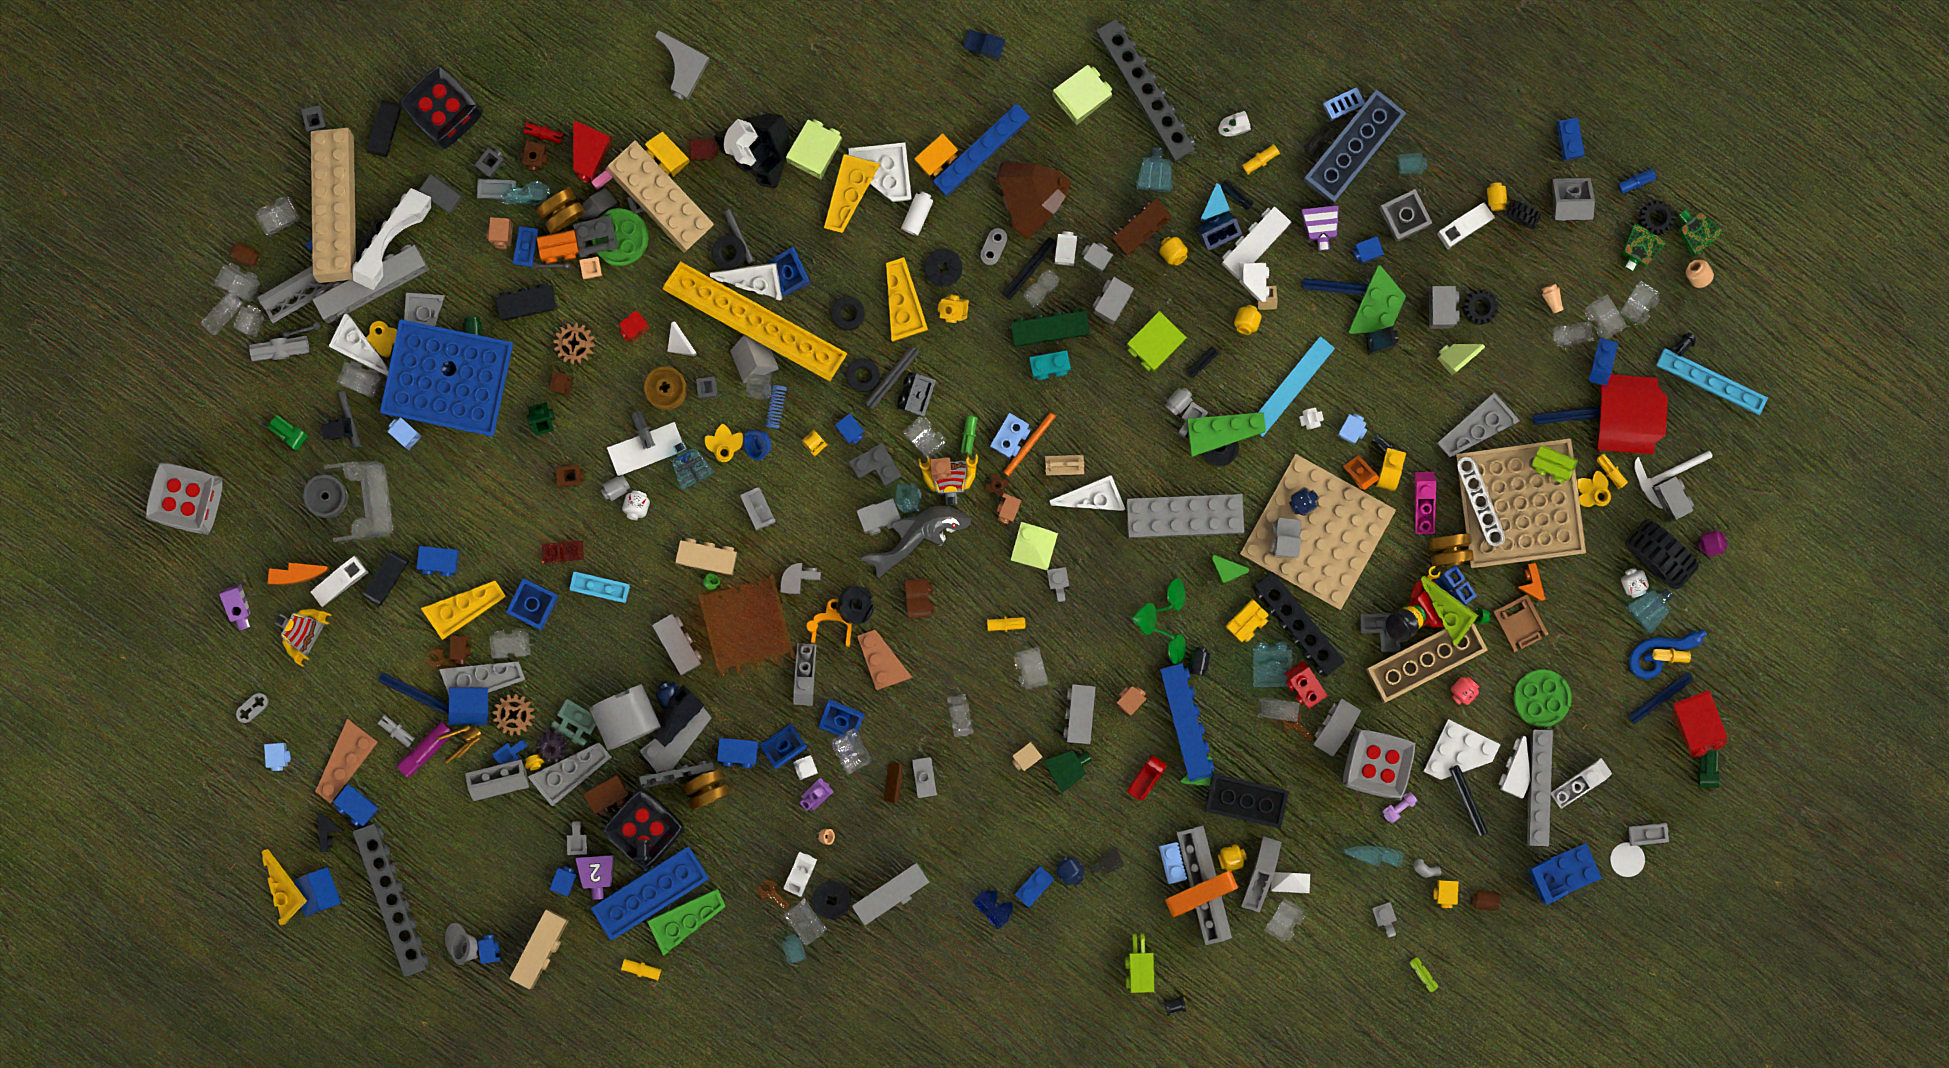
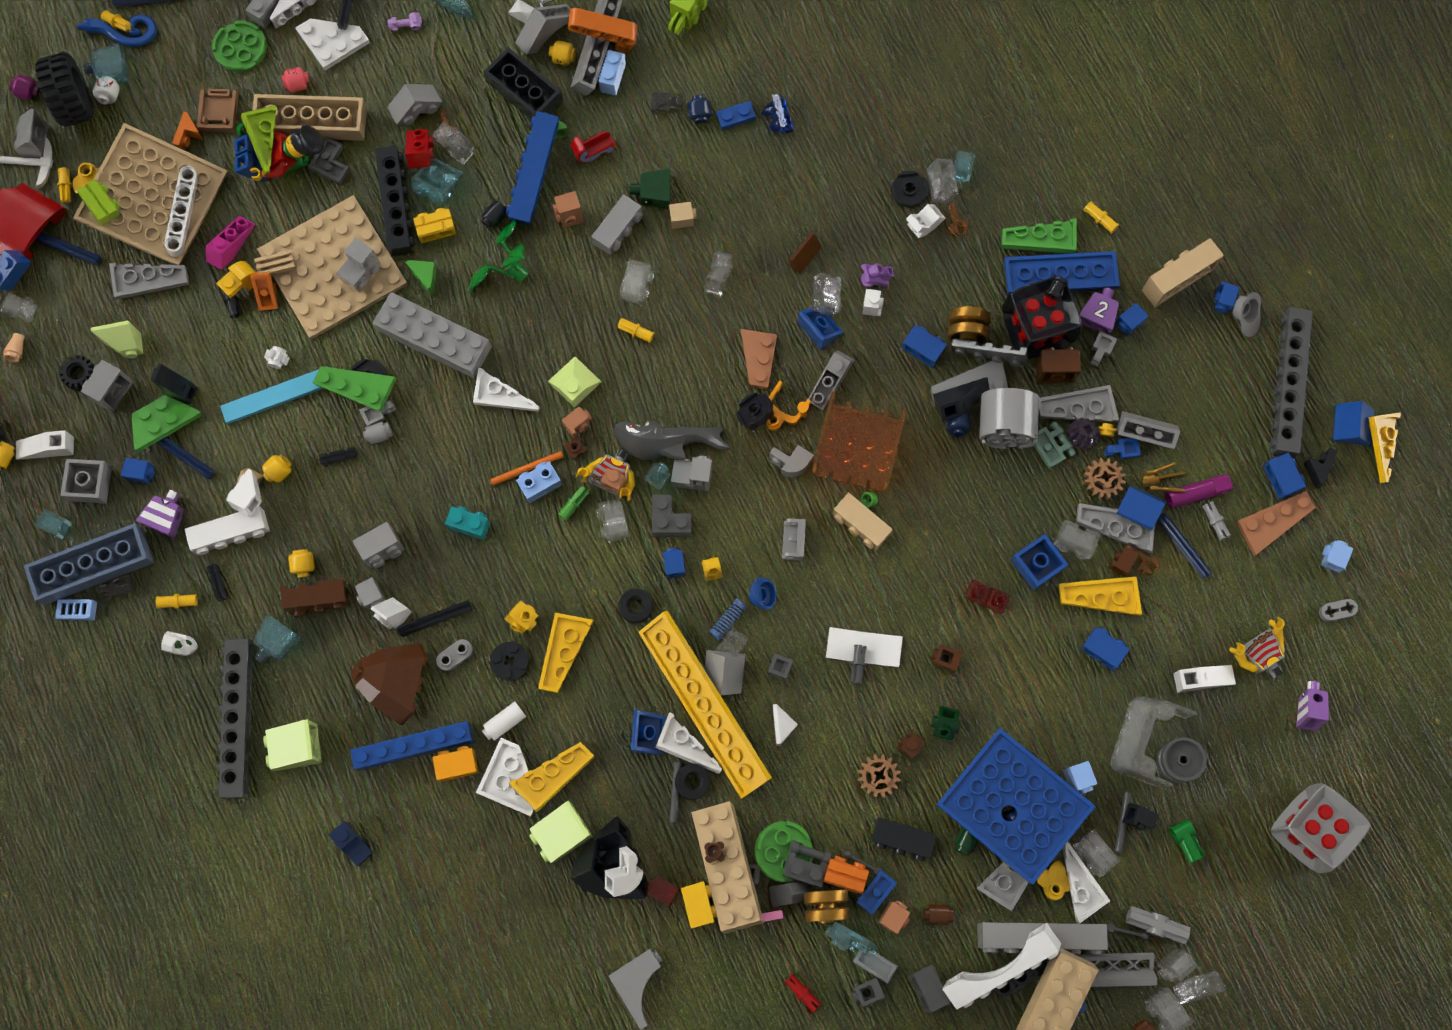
camera: 145 degrees left, 10 degrees down
orange slope [267,563,330,585] -> none
black beam [363,550,409,607] -> none
reddish brown brick [520,141,548,172] -> none
medium azure plate [569,572,630,603] -> none
red slope [573,121,613,184] -> none
light nougat plate [580,257,602,280] -> none
light grey brick [601,475,630,501] -> none
red brick [619,311,650,342] -> none
white head [622,490,650,520] -> none
pearl gold wheel [644,367,687,410] -> none
light grey brick [652,614,703,676] -> none
torso [671,442,715,491] -> none
yellow plate [705,424,743,462] -> none
blue slope [760,724,808,770] -> none
light nougat hinge [818,829,835,845] -> none
black tyre [831,296,865,331] -> none
light grey brick [852,863,929,925] -> none
dark grey axle [865,346,919,409] -> none
bracket [897,372,936,417] -> none
reddish brown brick [904,578,934,619] -> none
light grey plate [912,757,937,798] -> none
dark green brick [1011,308,1090,347] -> none
clear brick [1023,269,1060,308] -> none
tan hinge [1045,455,1084,475] -> none
light grey plate [1047,567,1069,602] -> none
lime brick [1127,311,1187,372] -> none
dark blue brick [1195,212,1242,251] -> none
medium azure slope [1200,183,1230,222] -> none
dark blue head [1289,487,1319,516] -> none
light blue brick [1337,413,1367,445] -> none
light grey piece [1342,728,1416,800] -> none
pearl gold wheel [1428,534,1474,567] -> none
none -> tan tile [254,250,296,275]
none -> reddish brown plate [704,841,725,863]
none -> reddish brown brick [924,904,954,925]

